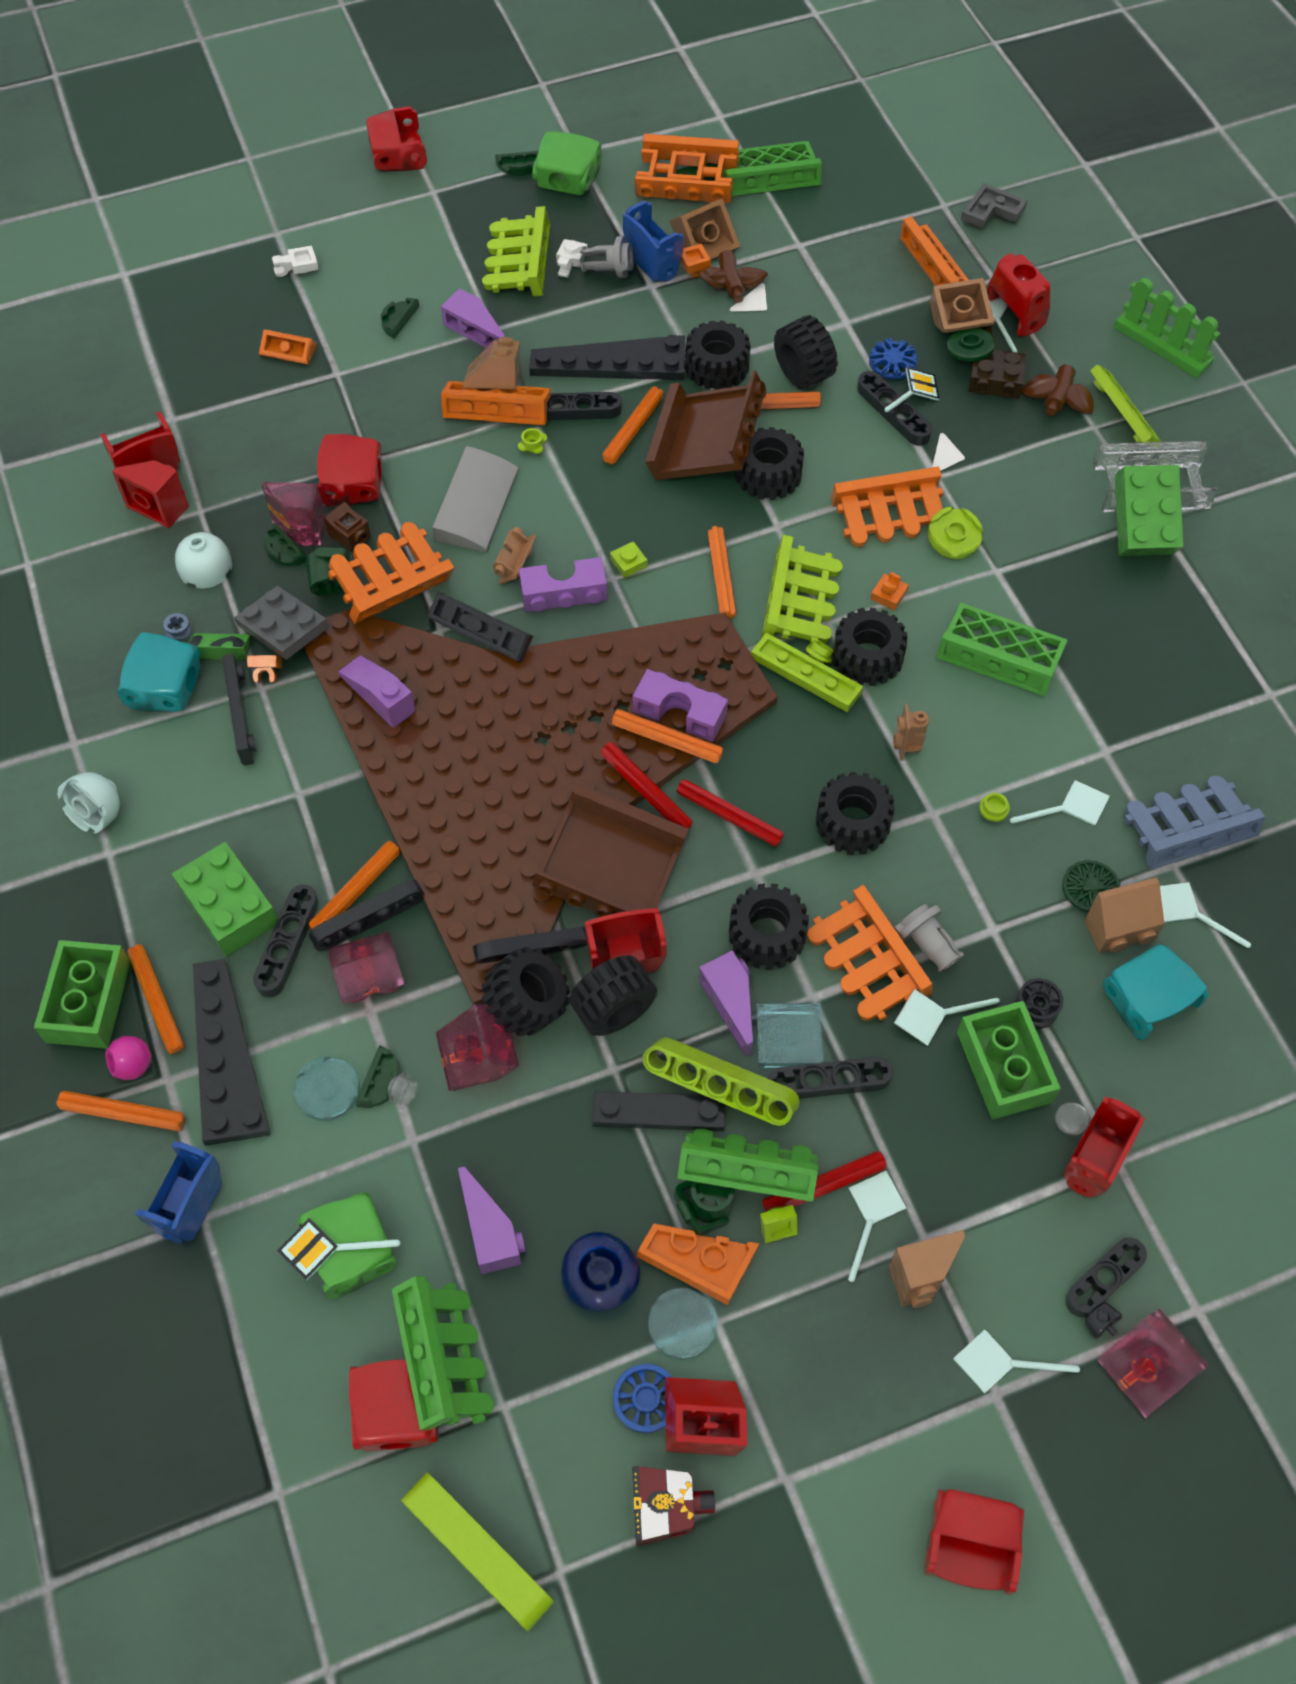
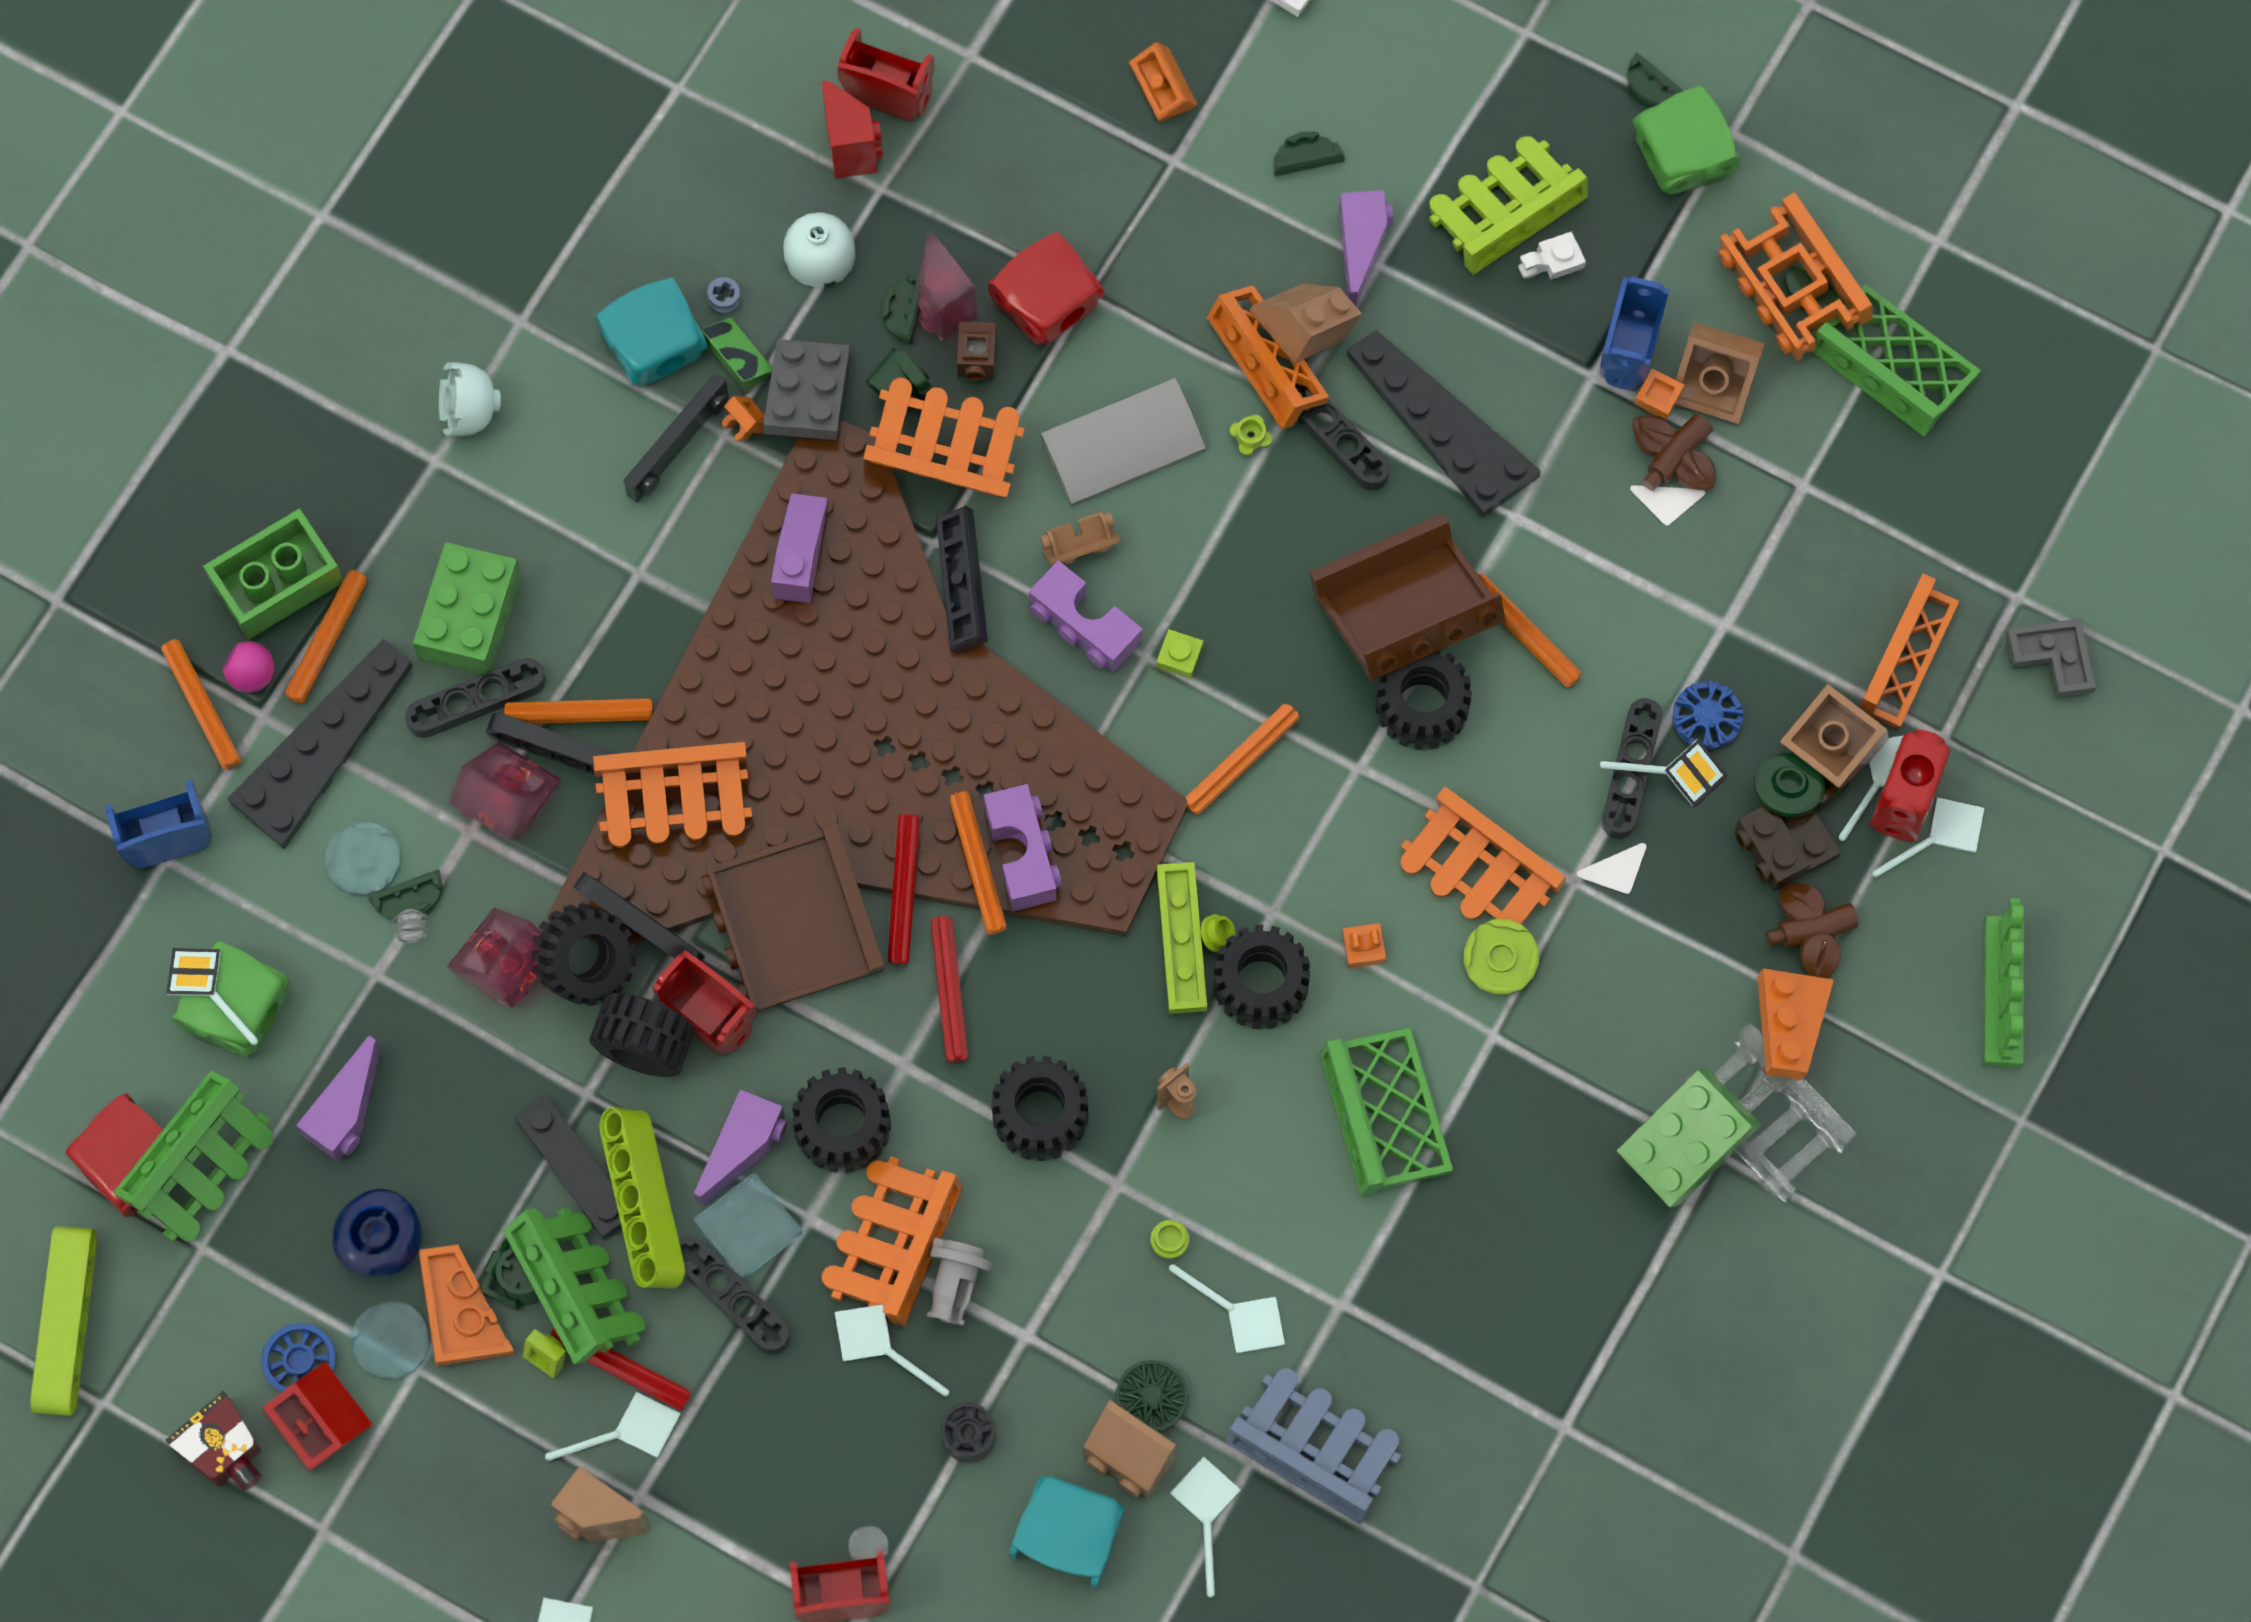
camera: 50 degrees right, 10 degrees up
light grey piece [580,236,634,278] -> none
orange axle [602,386,663,465] -> none
black tyre [685,320,751,390] -> none
lime fence [761,534,843,645] -> none
black tyre [774,315,838,390] -> none
bright green brick [957,1001,1061,1120] -> none
lime plate [1090,365,1162,451] -> none
none -> orange fence [593,742,752,848]
none -> orange wing [1757,969,1834,1080]
none -> light aqua piece [1872,798,1984,877]

